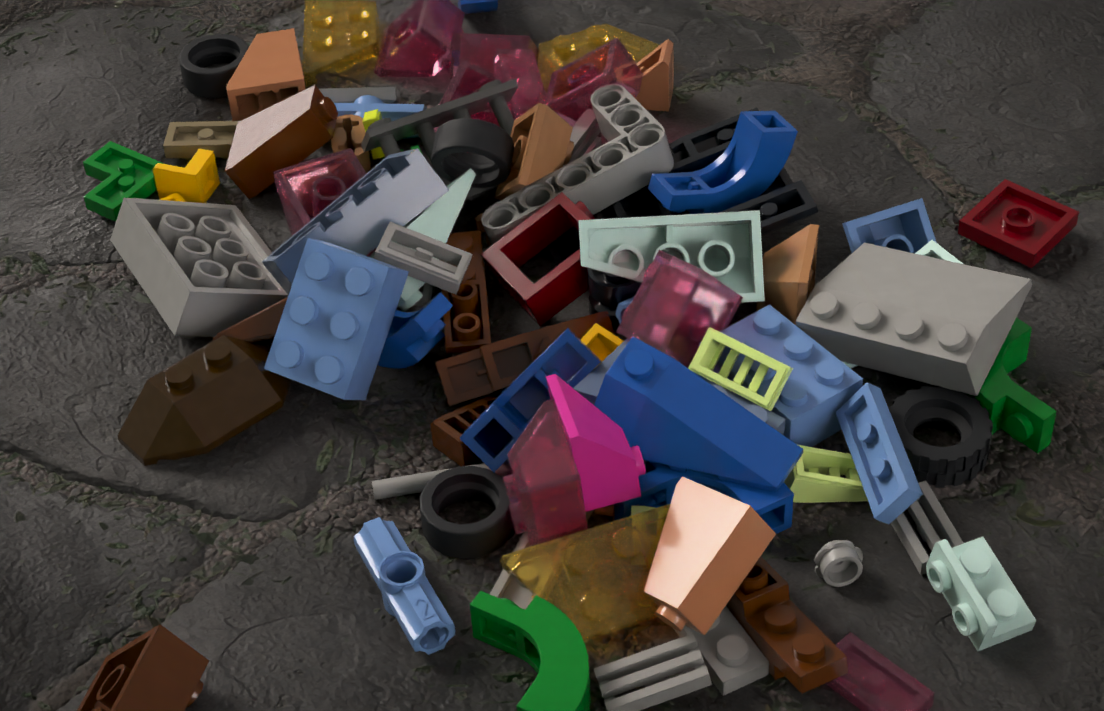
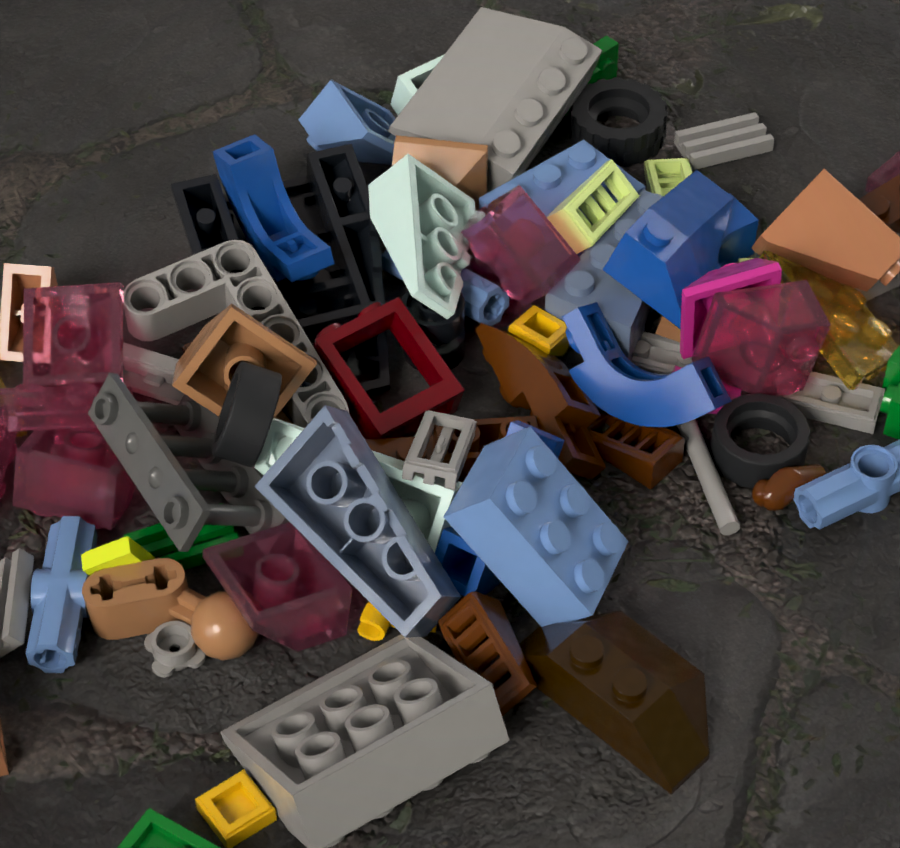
camera: 95 degrees left, 5 degrees up
yellow panel [152,149,220,203] -> none
dark tan plate [163,121,239,160] -> none
reddish brown slope [225,85,338,199] -> none
light grey plate [814,540,863,587] -> none
medium blue plate [835,382,923,525] -> none
light aqua bracket [926,536,1036,652] -> none
dark red plate [958,179,1079,268] -> none
none -> reddish brown arm [752,464,826,511]

